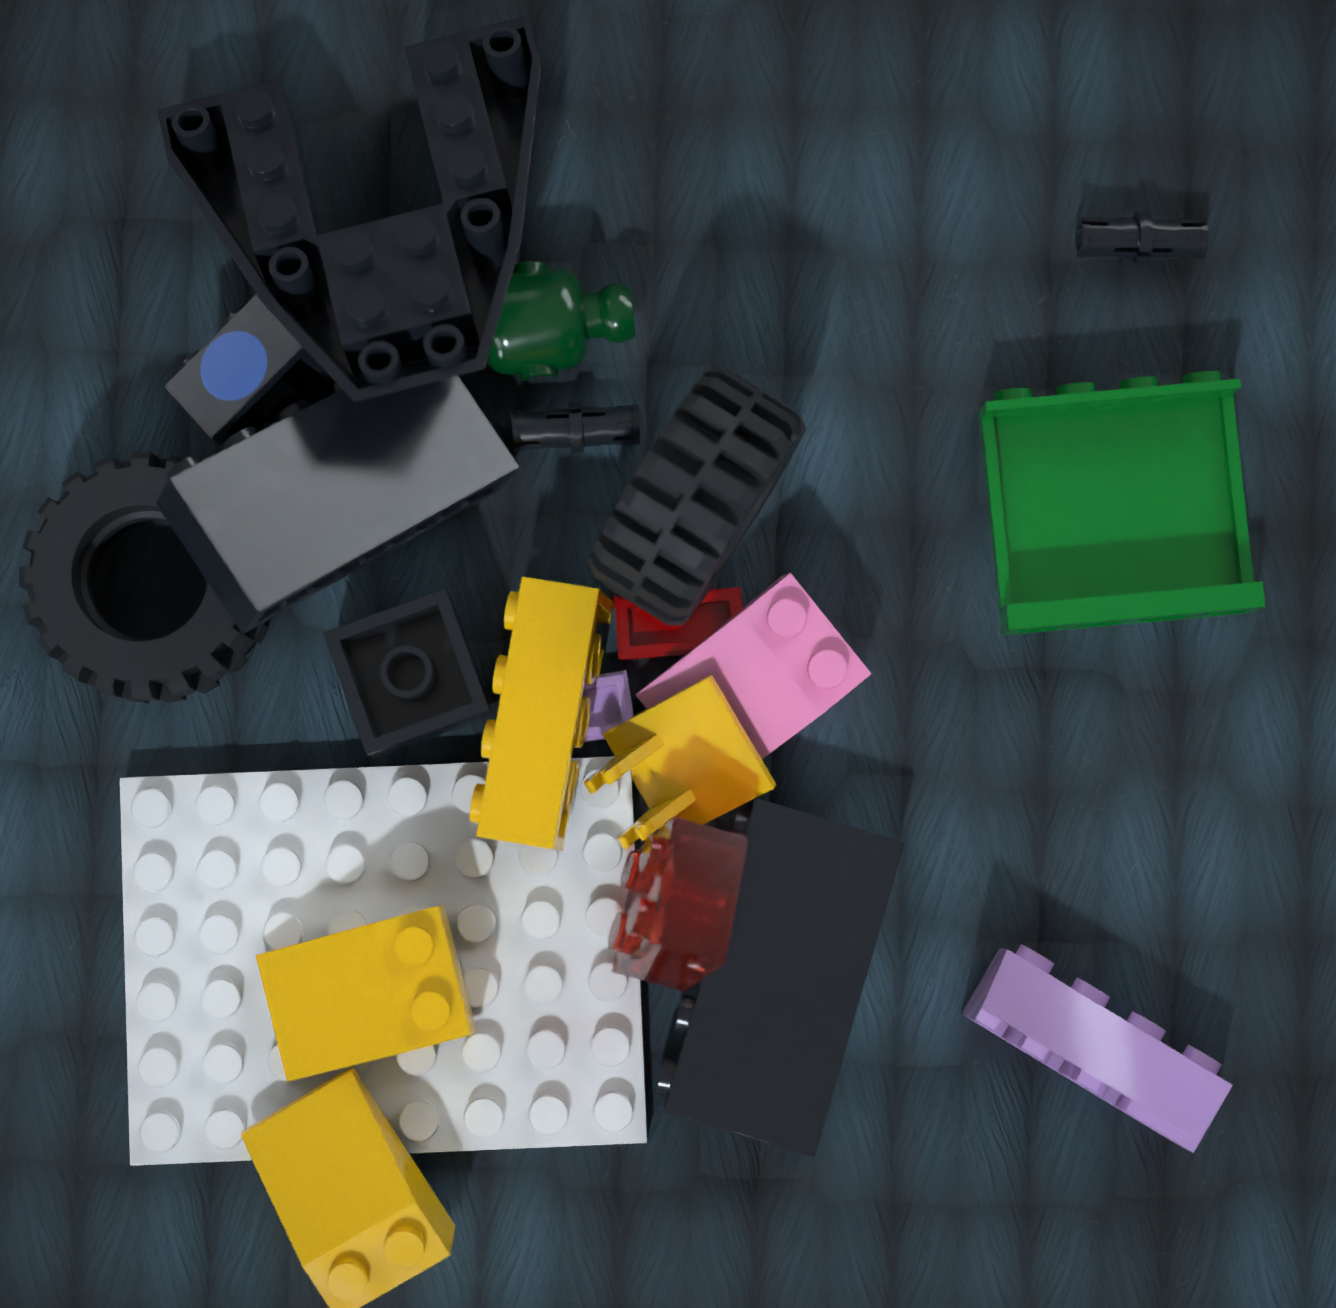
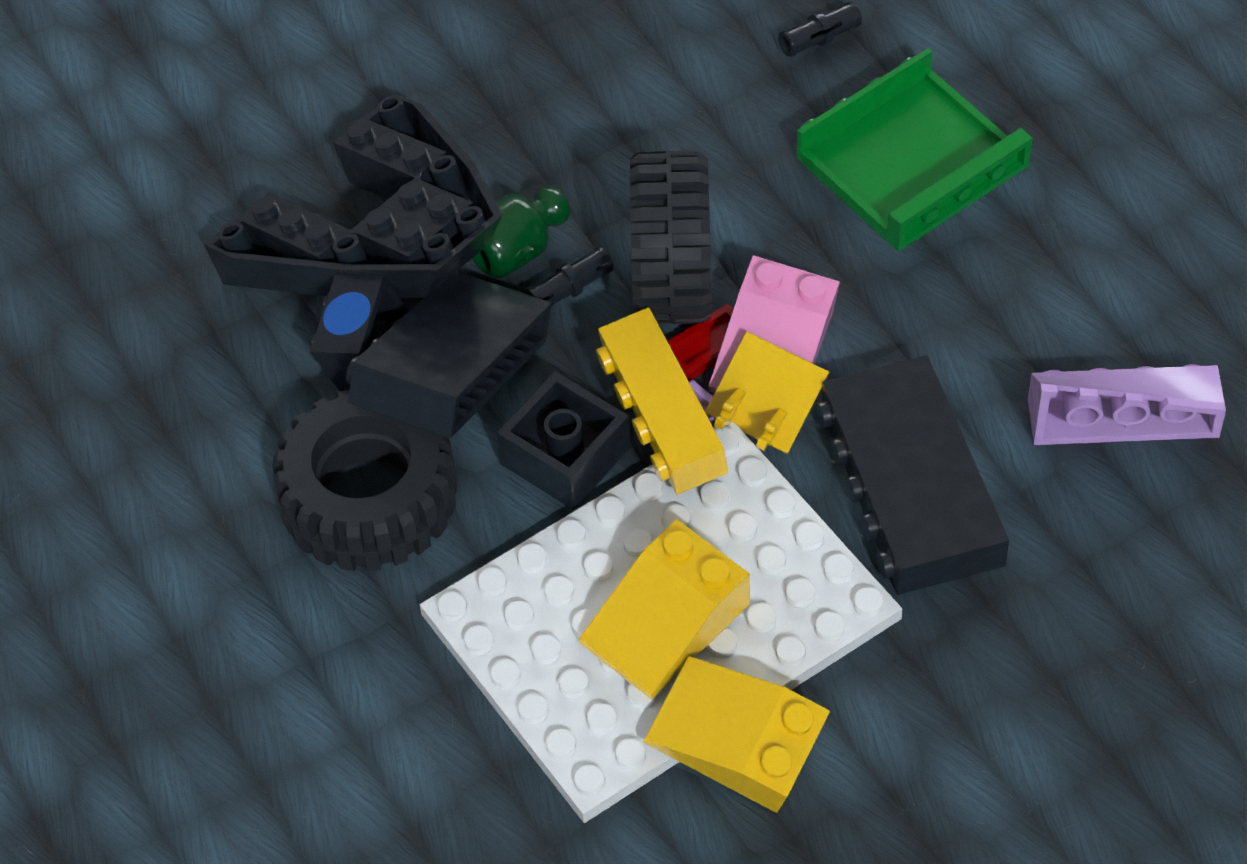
camera: 30 degrees left, 30 degrees down
clear red brick [608,817,748,992] -> none

